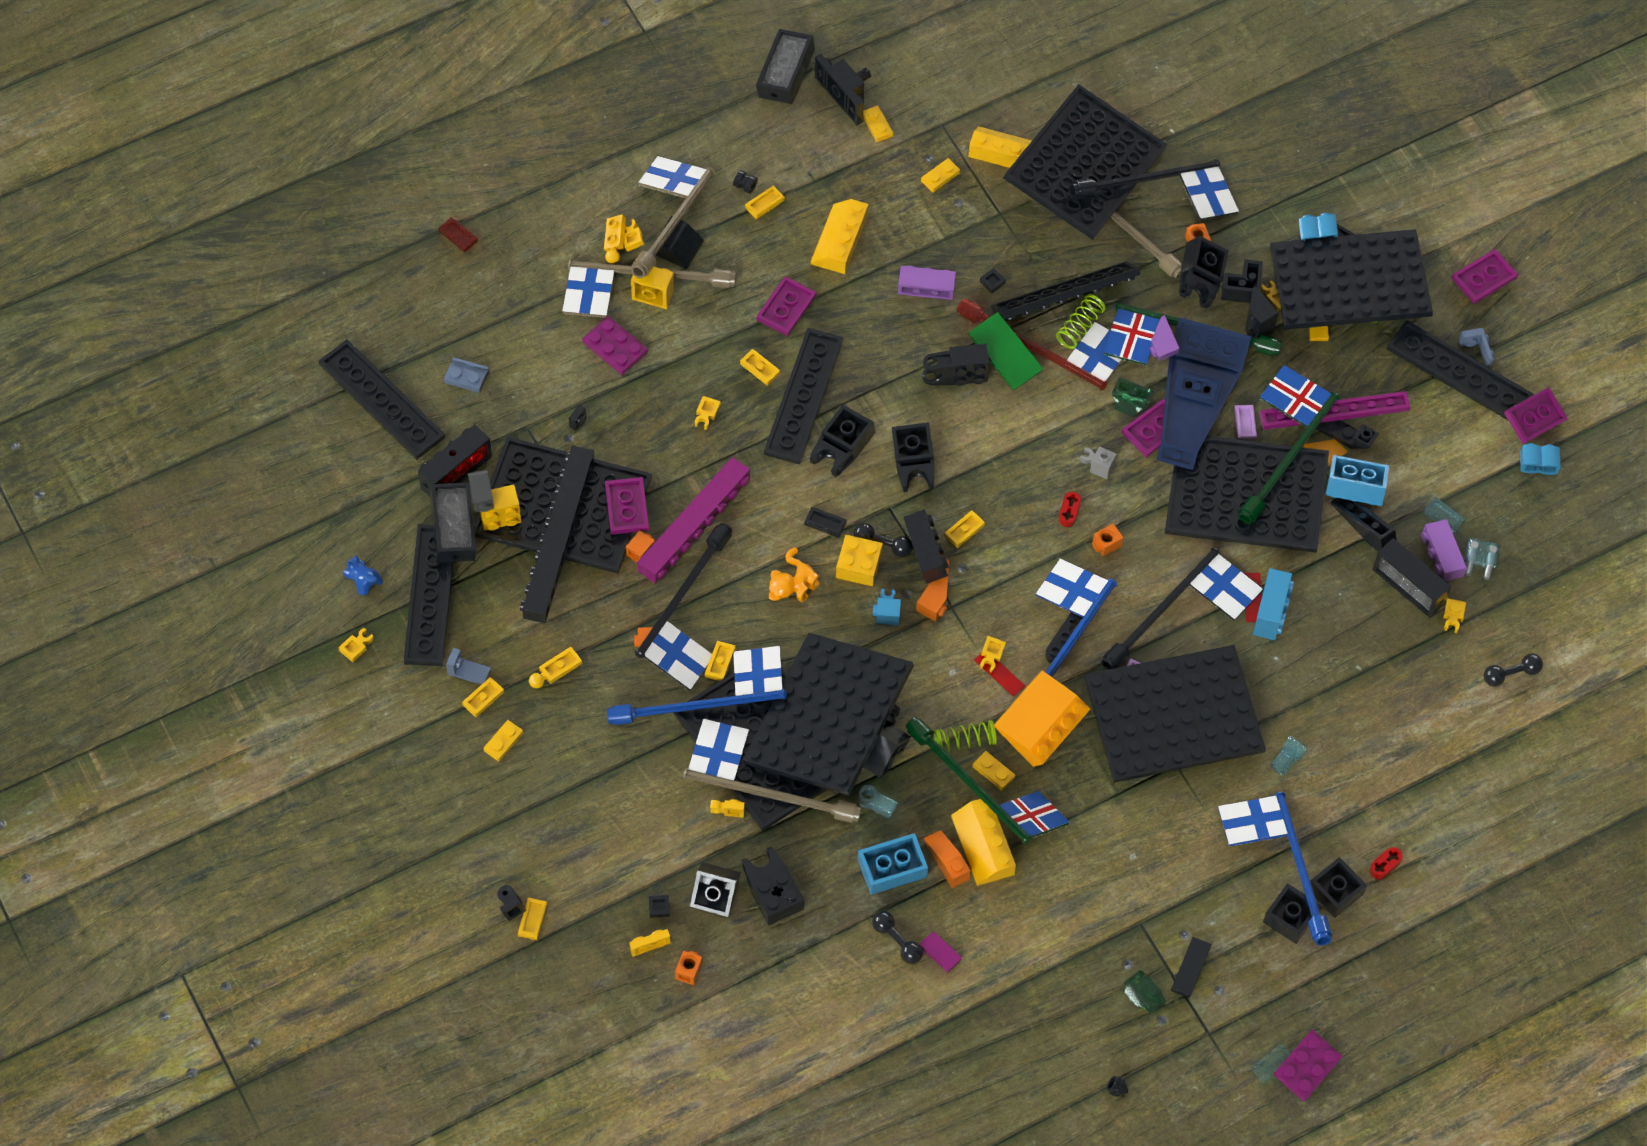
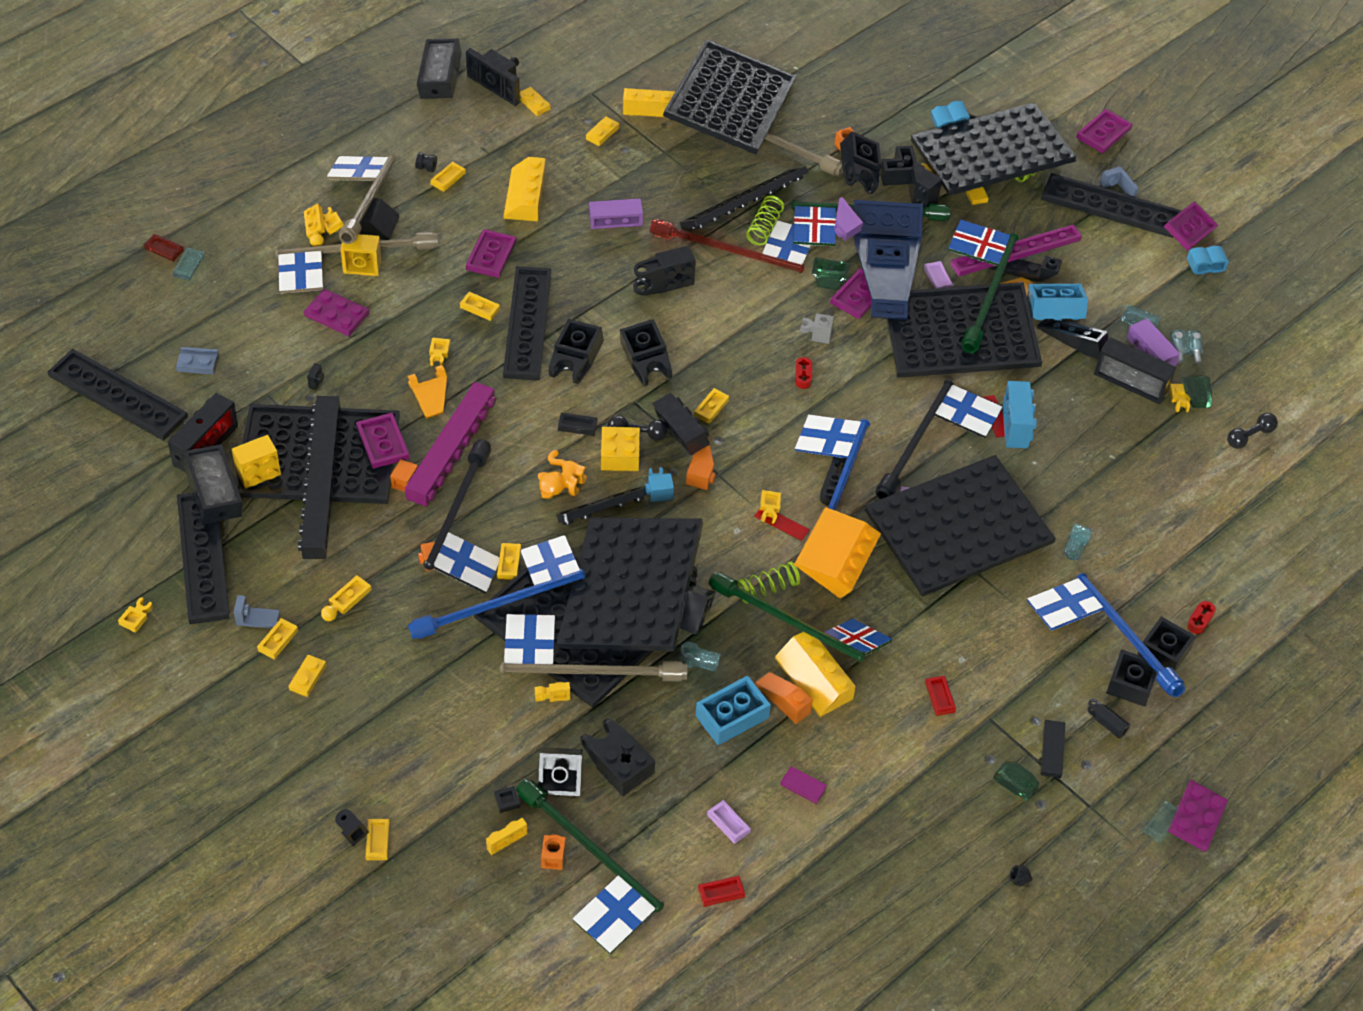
camera: 15 degrees left, 10 degrees down
blue animal [343,555,383,595] -> none
dark grey slope [468,470,494,512] -> none
black piece [872,911,923,964] -> none
green tile [968,312,1043,391] -> none
yellow plate [973,751,1015,791] -> none
black plate [980,268,1006,294] -> none
flag [1069,159,1239,221] -> none
orange brick [1092,524,1124,557] -> none
none -> clear light blue tile [173,248,204,280]
none -> light orange flag [408,365,447,419]
none -> flag [516,778,664,954]
none -> black piece [556,486,647,525]
none -> red tile [698,876,745,907]
none -> lavender tile [707,800,751,844]
none -> red tile [925,675,956,716]
none -> black piece [1087,699,1131,739]
none -> clear green slope [1182,375,1212,408]

